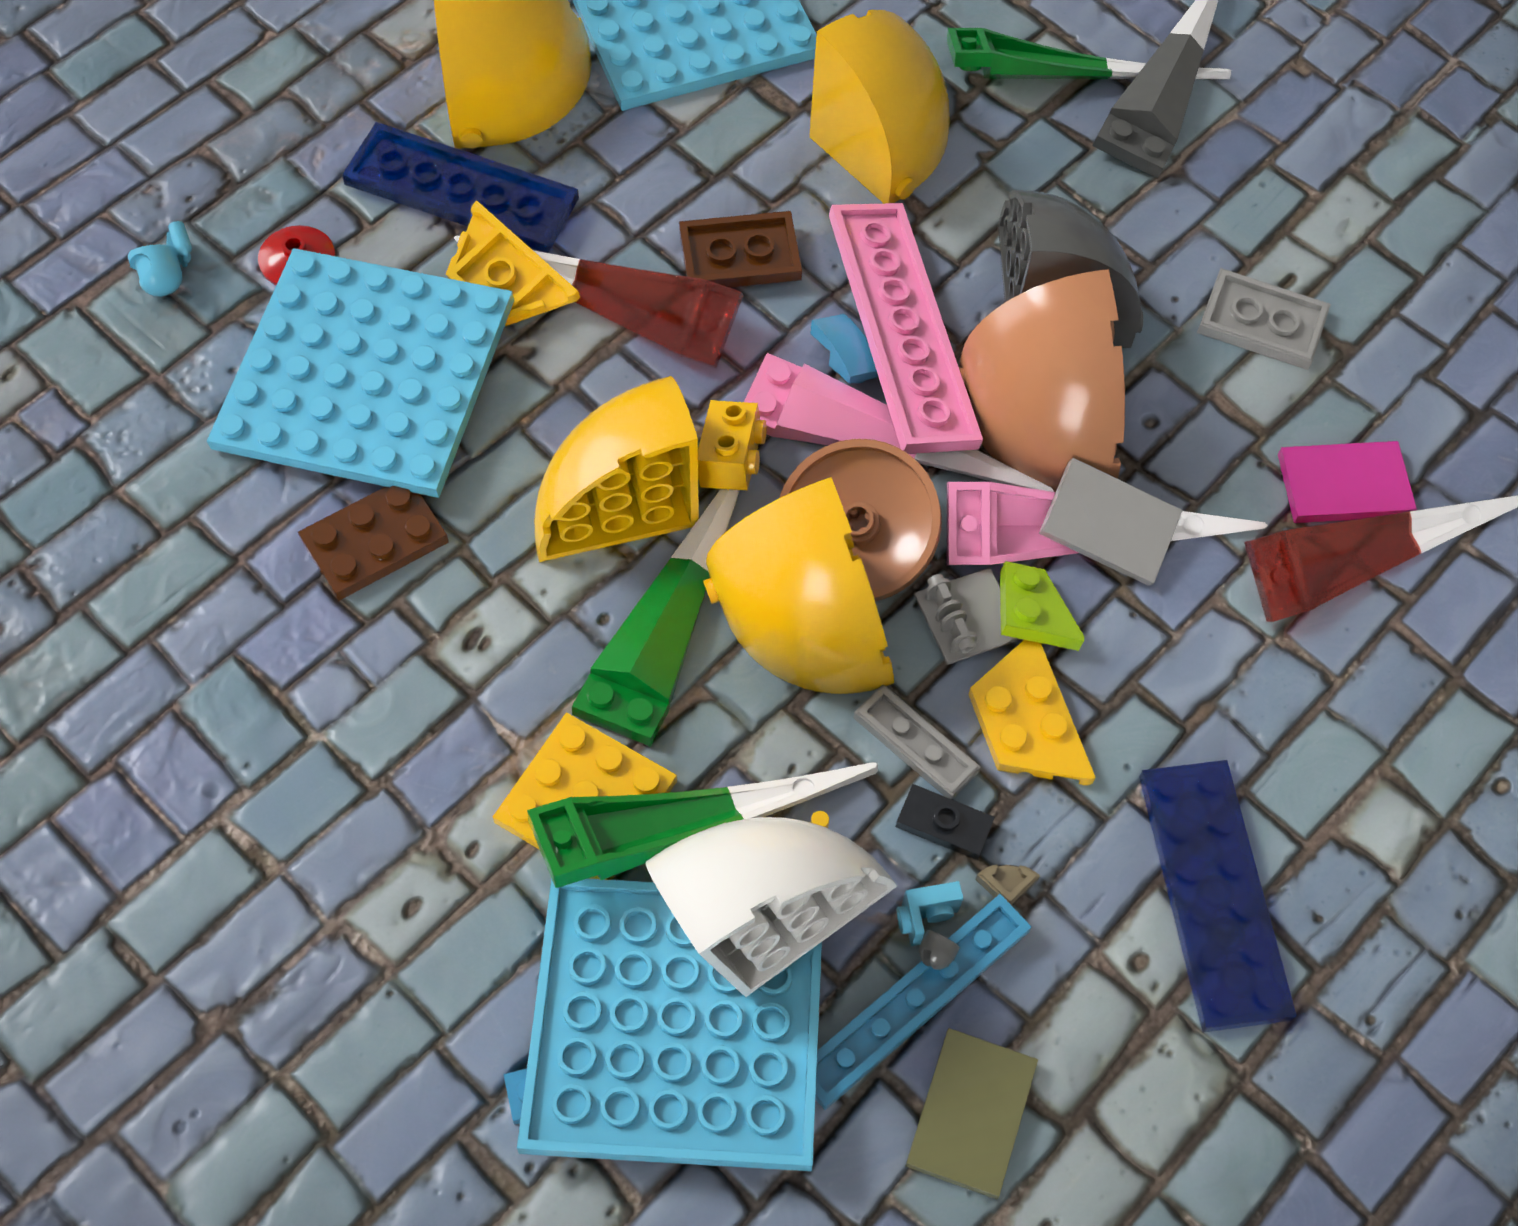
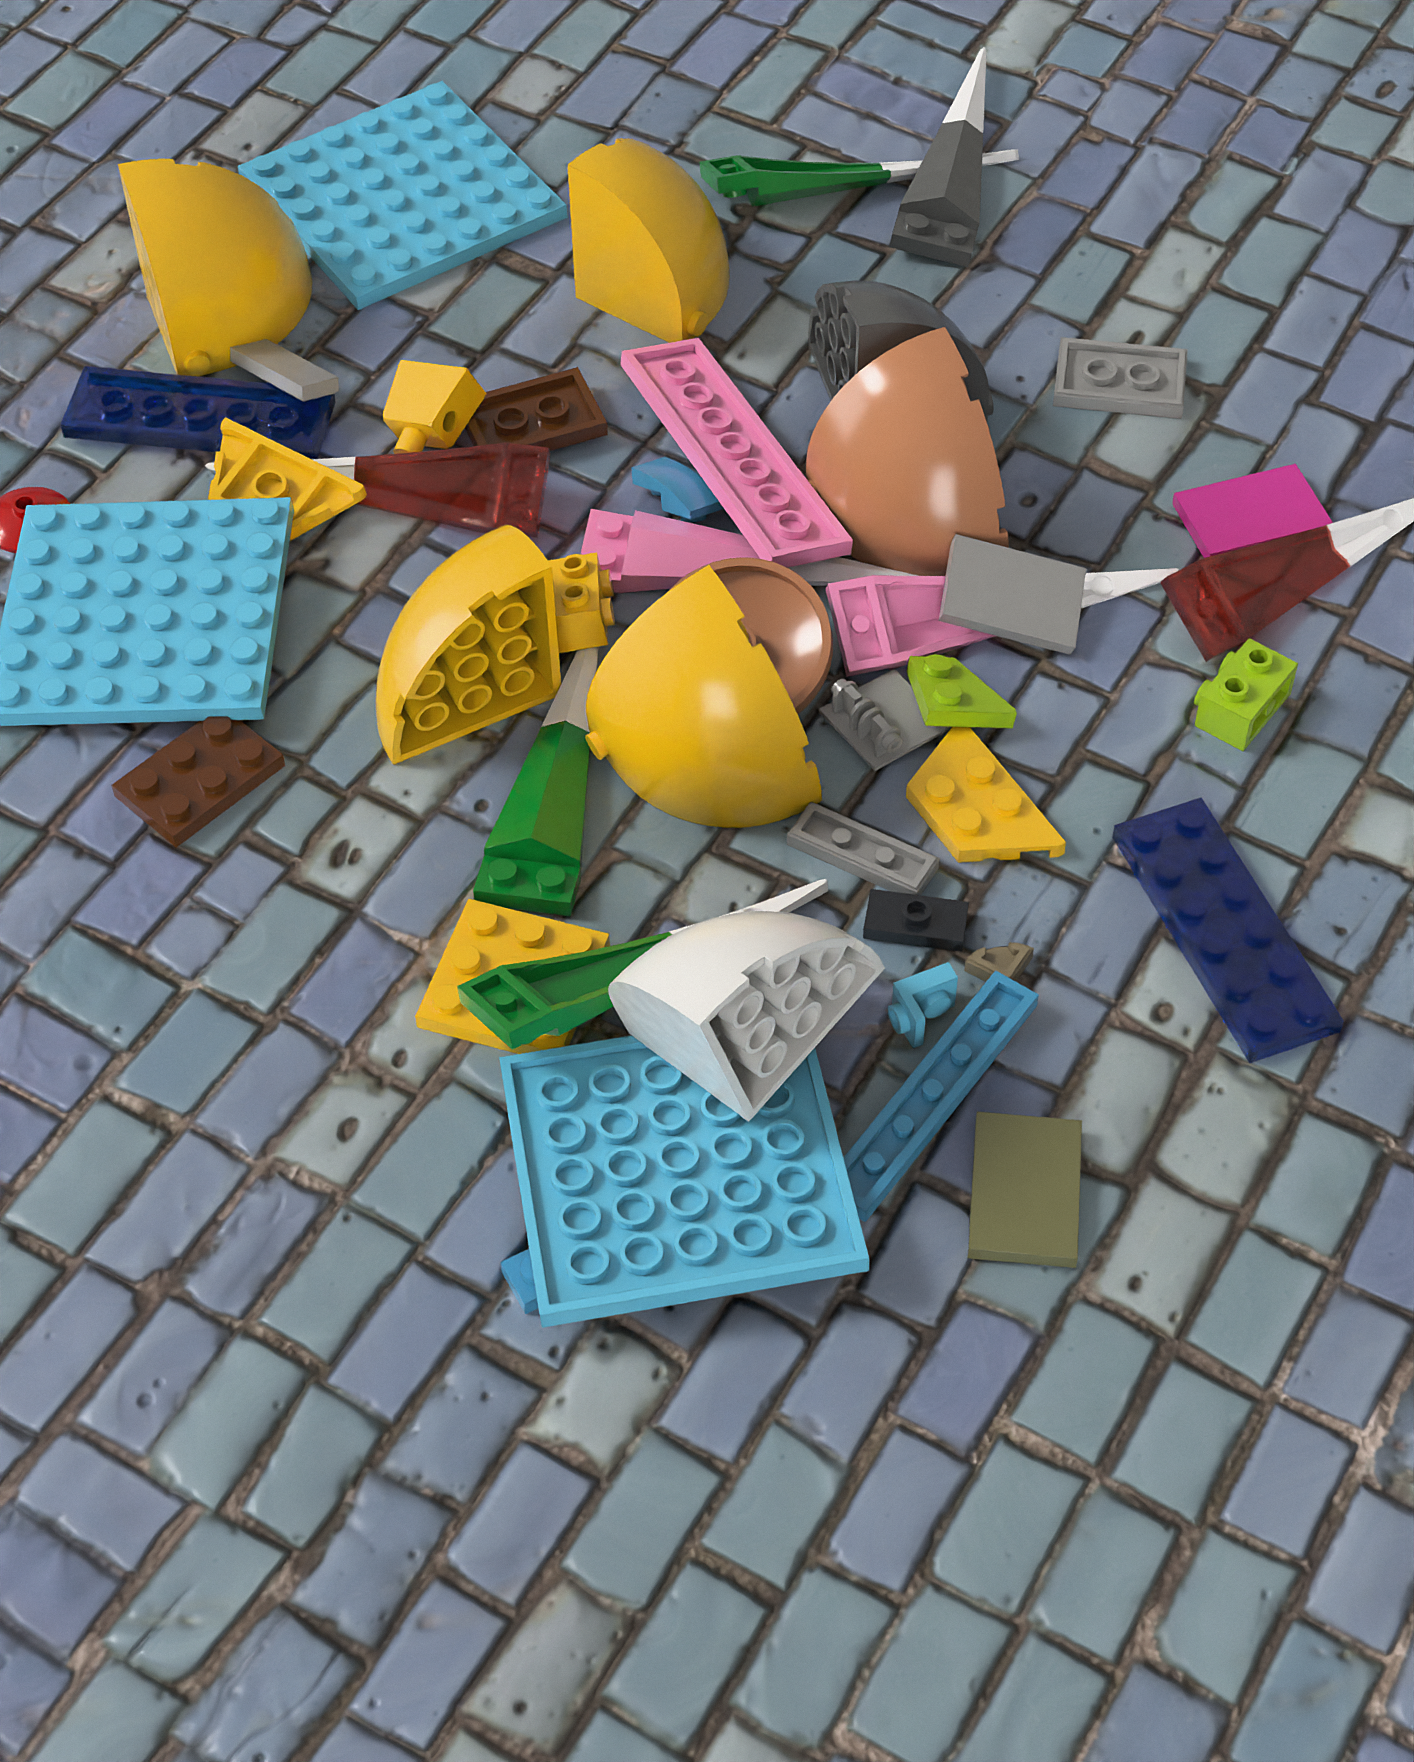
camera: 10 degrees left, 10 degrees down
dark grey hinge [919,930,960,970] -> none
none -> light grey tile [230,339,339,402]
none -> yellow torso [383,360,486,463]
none -> lime brick [1194,638,1298,752]

